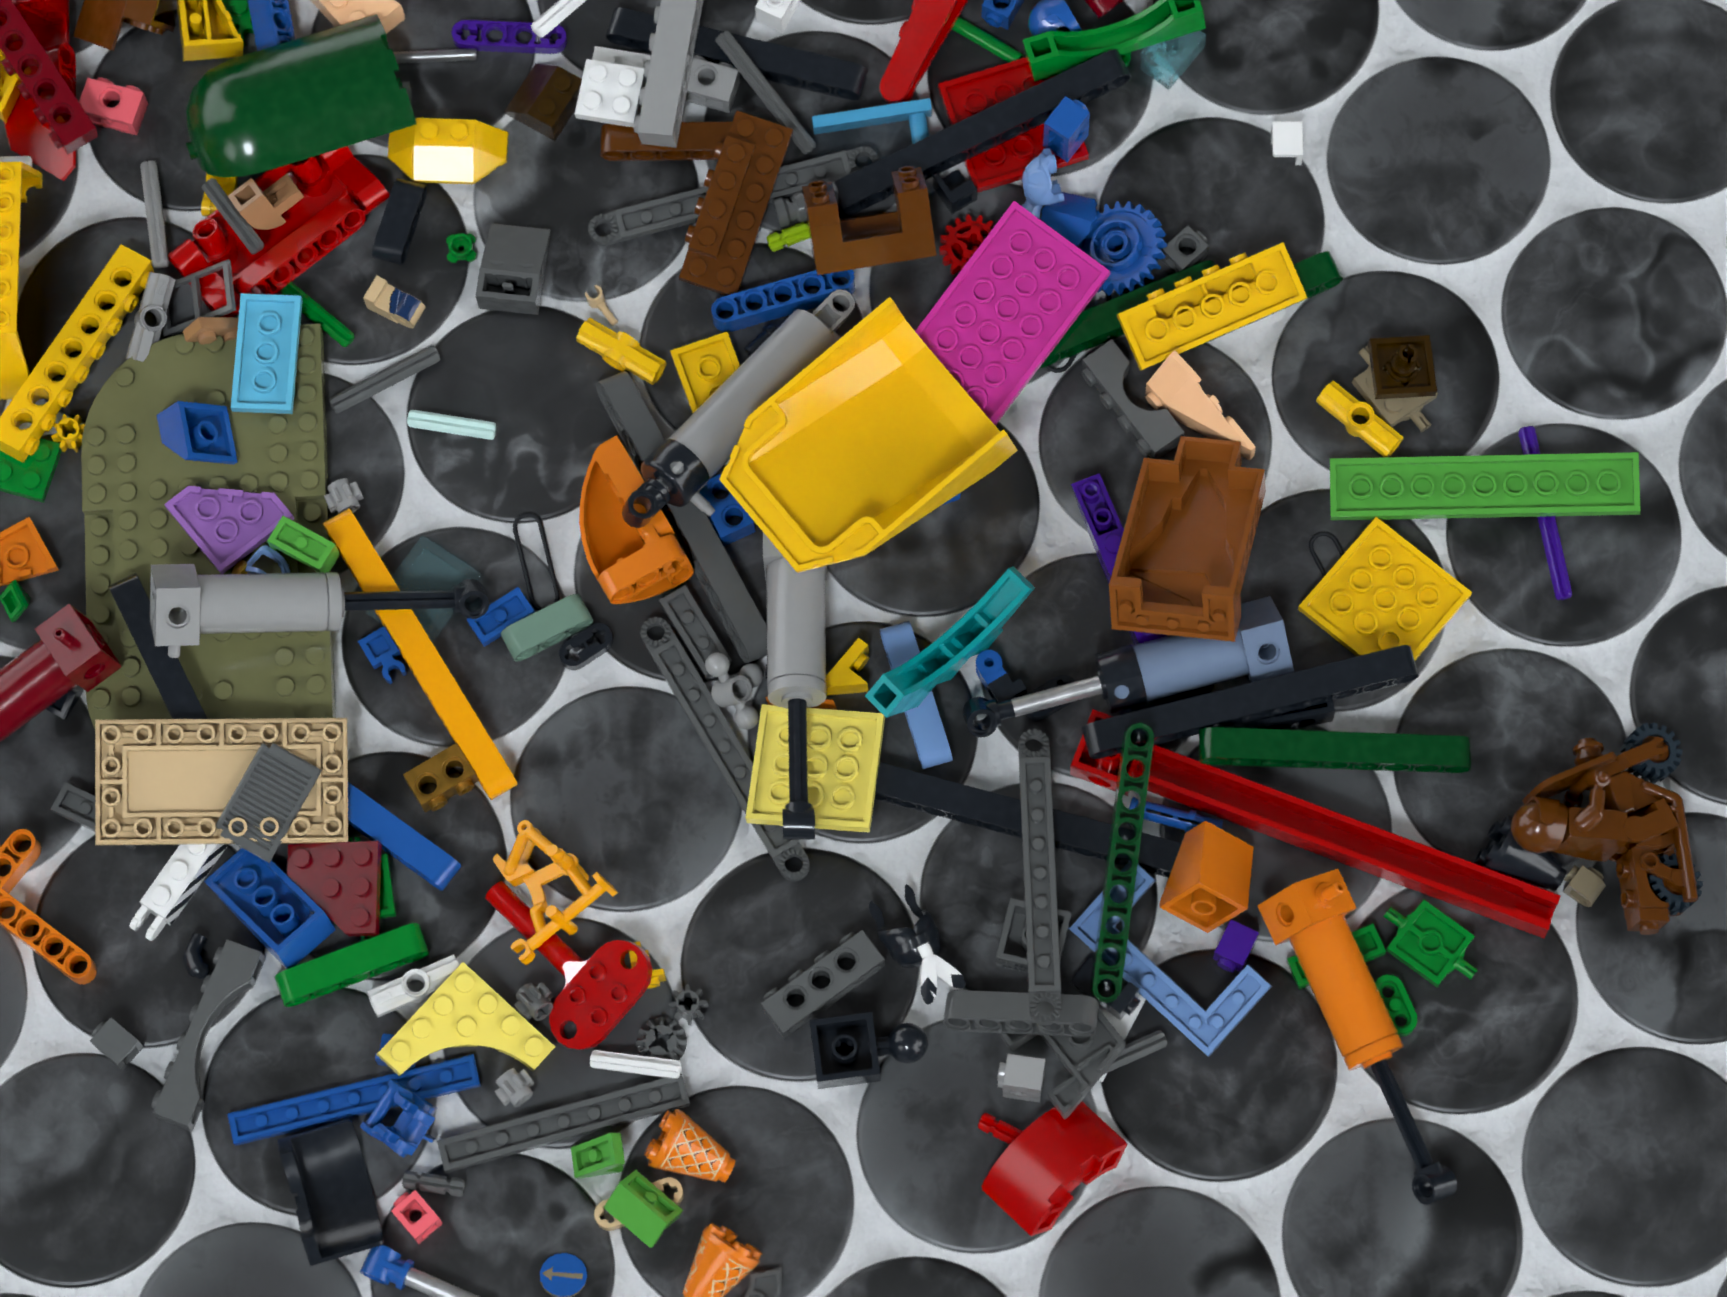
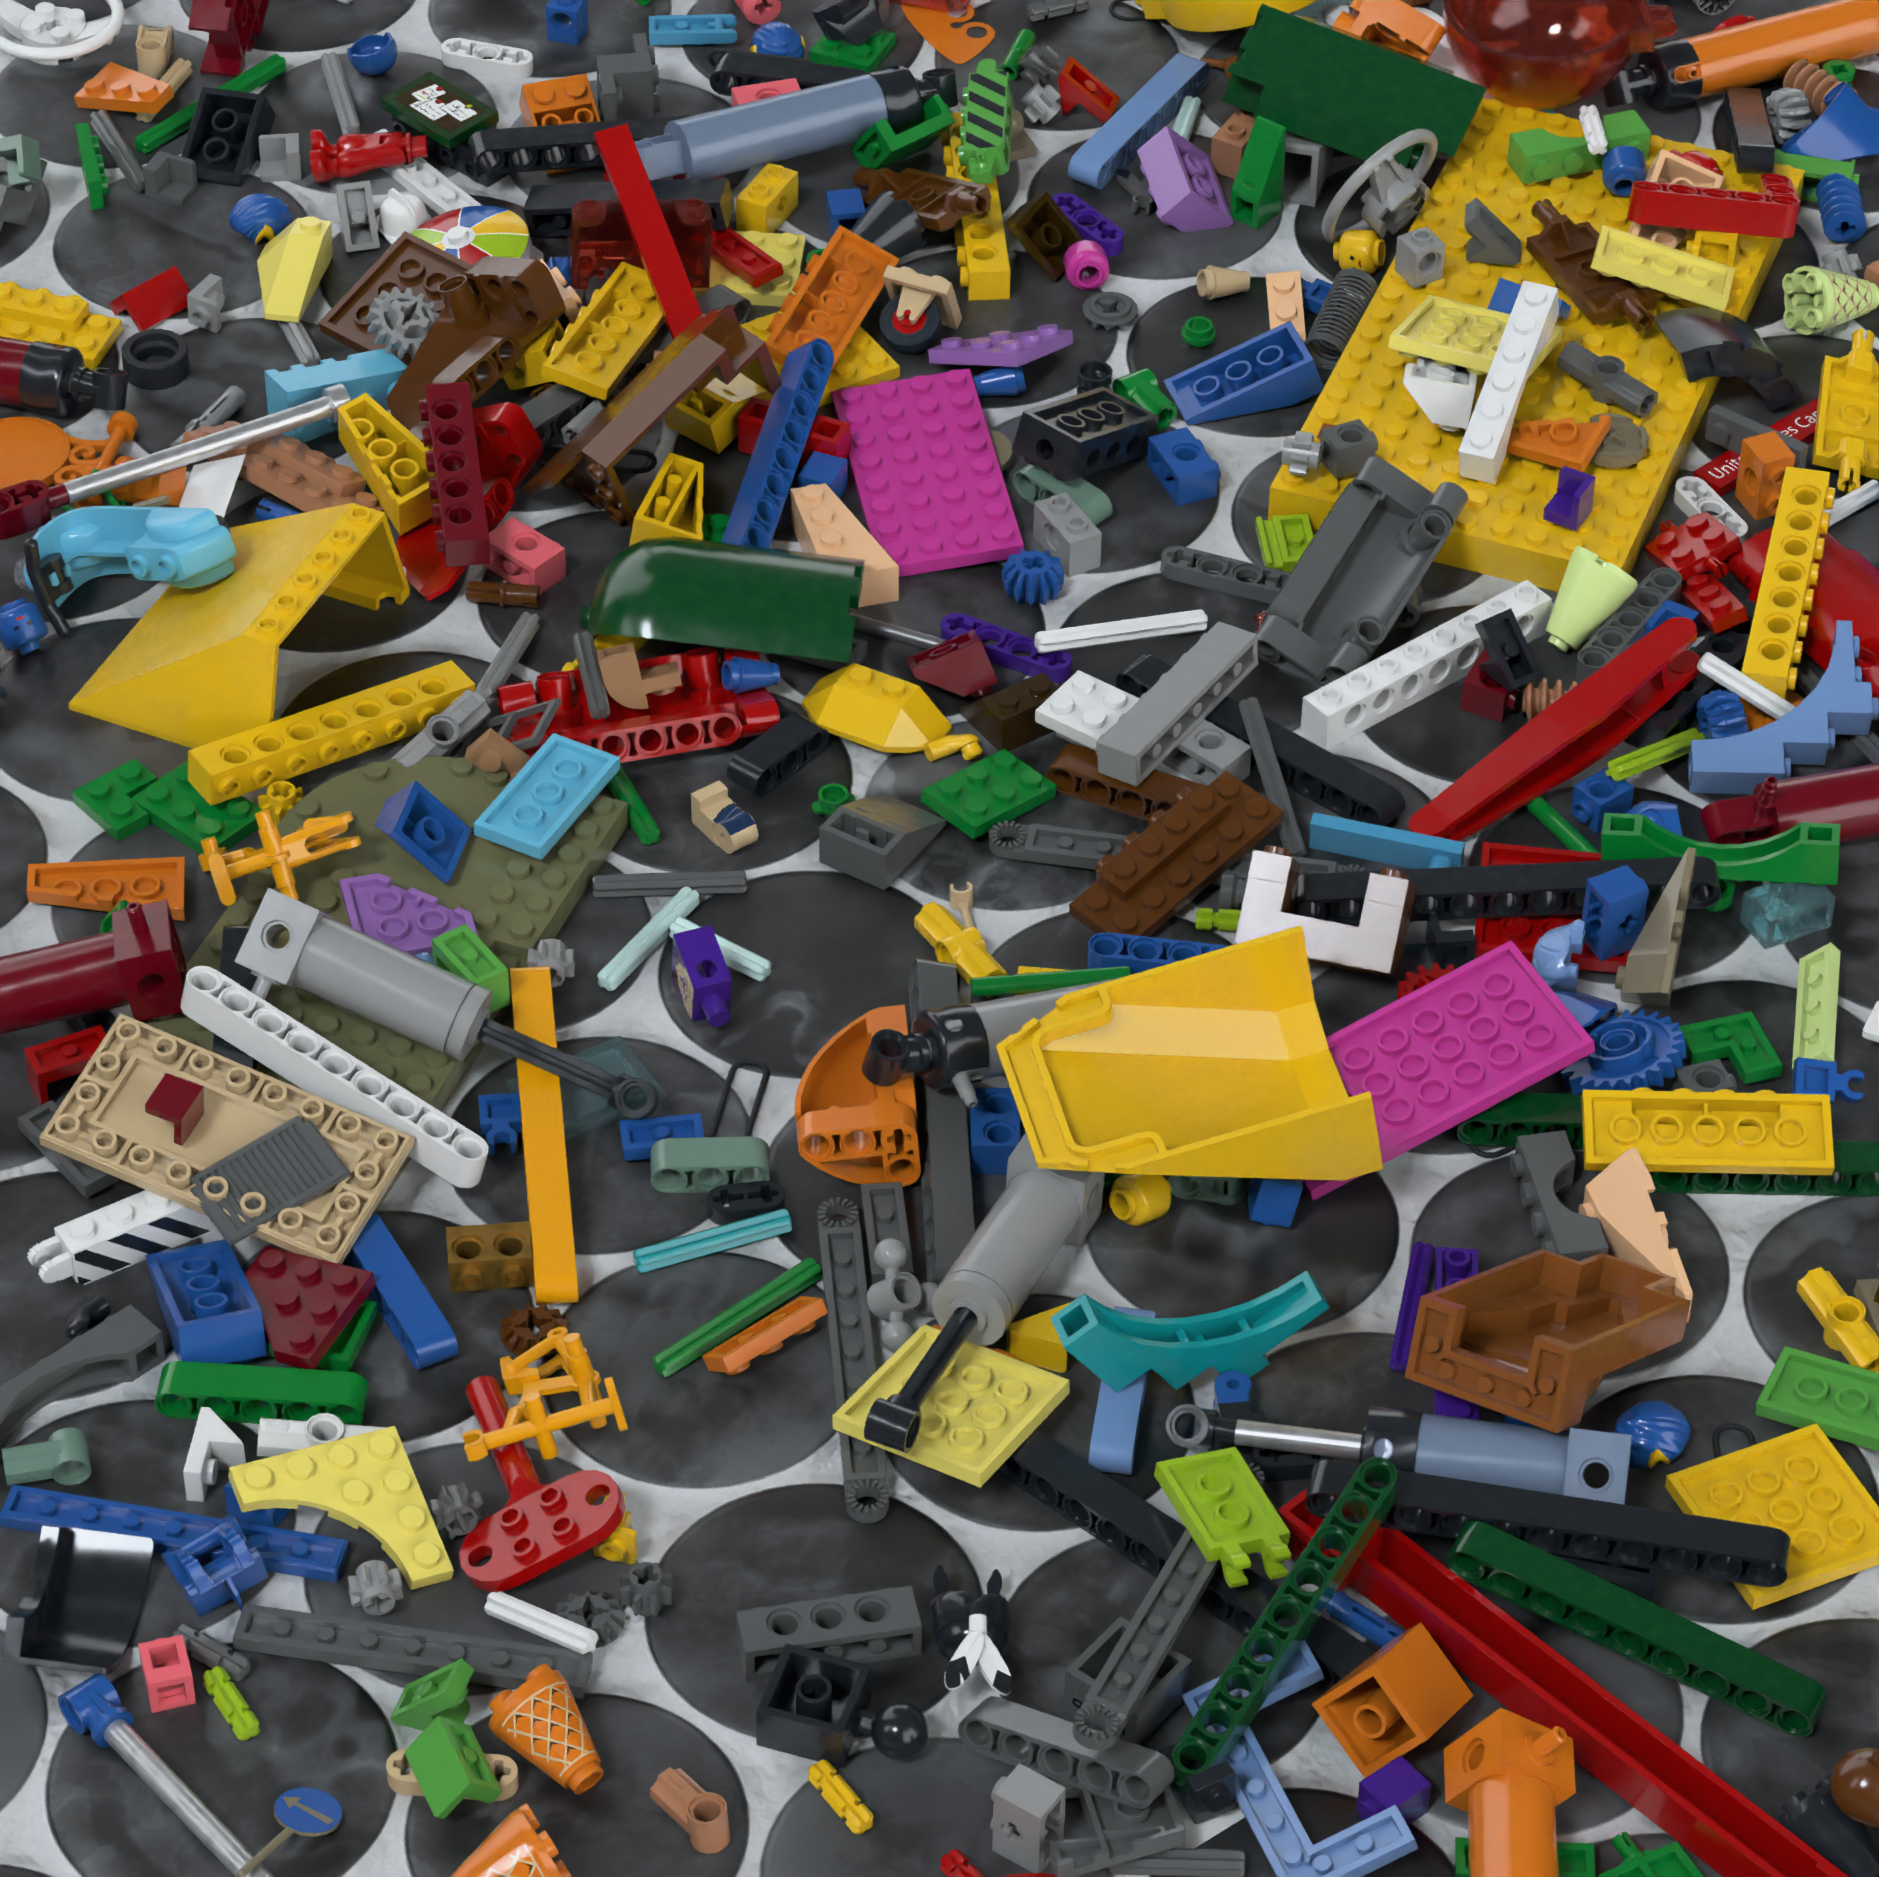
camera: 20 degrees right, 30 degrees down
none -> sand green piece [2,1427,92,1486]
none -> red panel [24,1025,106,1106]
none -> dark red panel [145,1073,204,1146]
none -> white beam [180,966,488,1188]
none -> white slope [183,1407,246,1502]
none -> light orange piece [198,809,362,906]
none -> lime axle [202,1666,260,1741]
none -> reddish brown axle [465,579,540,609]
none -> reddish brown gear [500,1302,568,1358]
none -> light aqua axle [597,886,700,991]
none -> teal axle [633,1208,792,1273]
none -> nougat piece [650,1767,731,1854]
none -> green axle [652,1258,822,1378]
none -> dark purple torso [671,925,732,1027]
none -> orange plate [702,1296,828,1375]
none -> blue cone [721,656,780,694]
none -> yellow axle [808,1759,874,1835]
none -> dark red slope [905,629,998,698]
none -> green plate [921,748,1057,839]
none -> yellow arm [924,733,982,762]
none -> green piece [970,966,1131,998]
none -> lime tile [1154,1447,1292,1588]
none -> dark purple axle [1389,1241,1435,1374]
none -> blue hair [1613,1401,1691,1469]
none -> dark tan wedge [1615,847,1696,1010]
none -> green plate [1679,1011,1783,1084]
none -> yellowish green plate [1792,942,1841,1069]
none -> blue plate [1792,1057,1865,1105]

